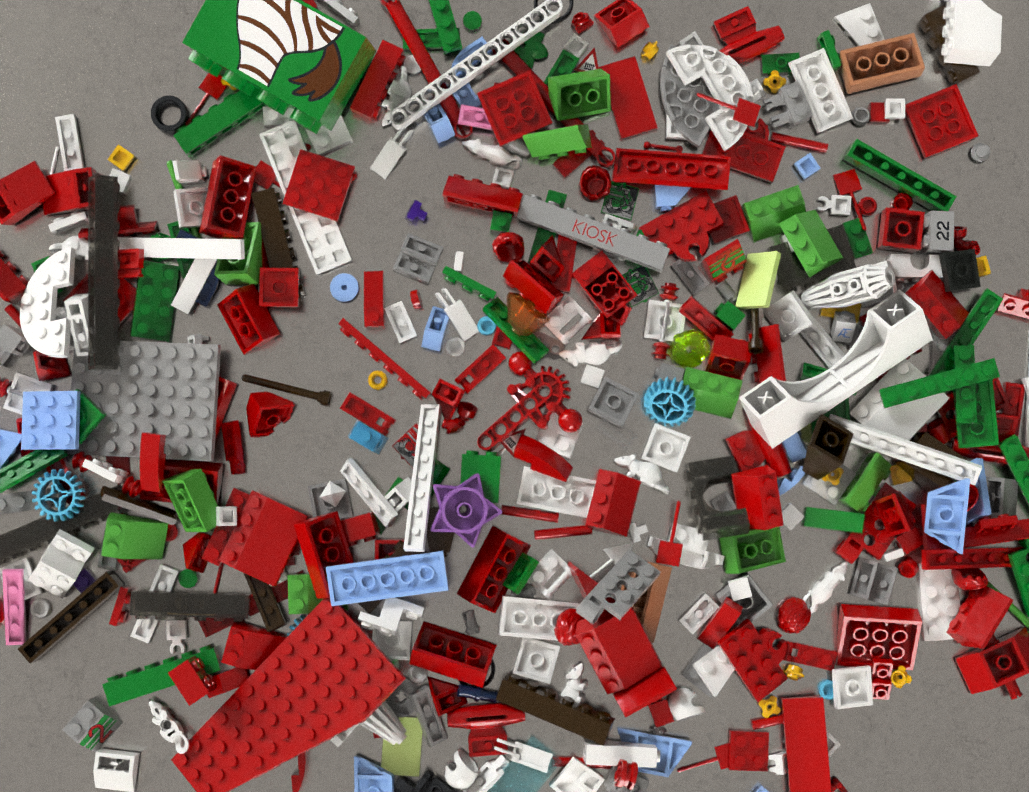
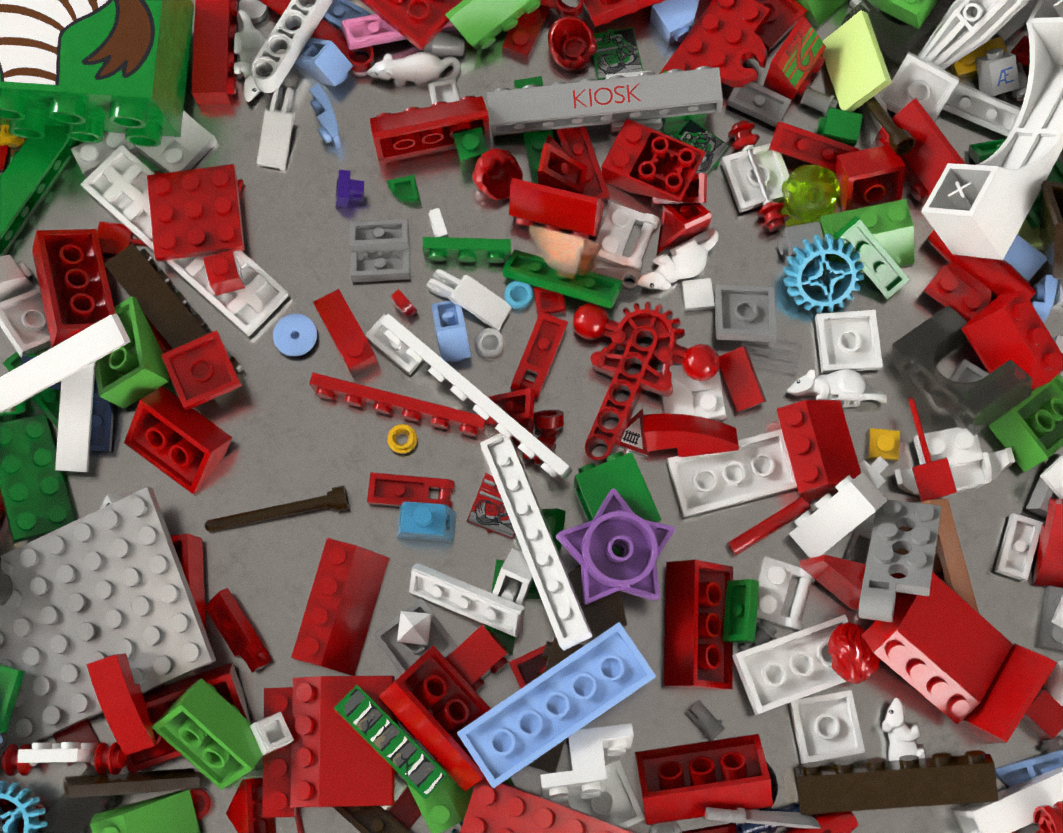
camera: 25 degrees left, 10 degrees down
red slope [246,392,294,437] -> none
red piece [501,505,559,523] -> none
none -> red brick [203,250,245,296]
none -> red slope [291,538,390,676]
none -> light blue slope [309,83,341,149]
none -> tile [334,685,448,800]
none -> white plate [380,314,572,480]
none -> green tile [386,174,421,205]
none -> light grey piece [705,807,821,829]
none -> red tile [719,346,767,412]
none -> white brick [789,472,887,558]
none -> plate [833,216,910,299]
none -> yellow plate [866,428,900,462]

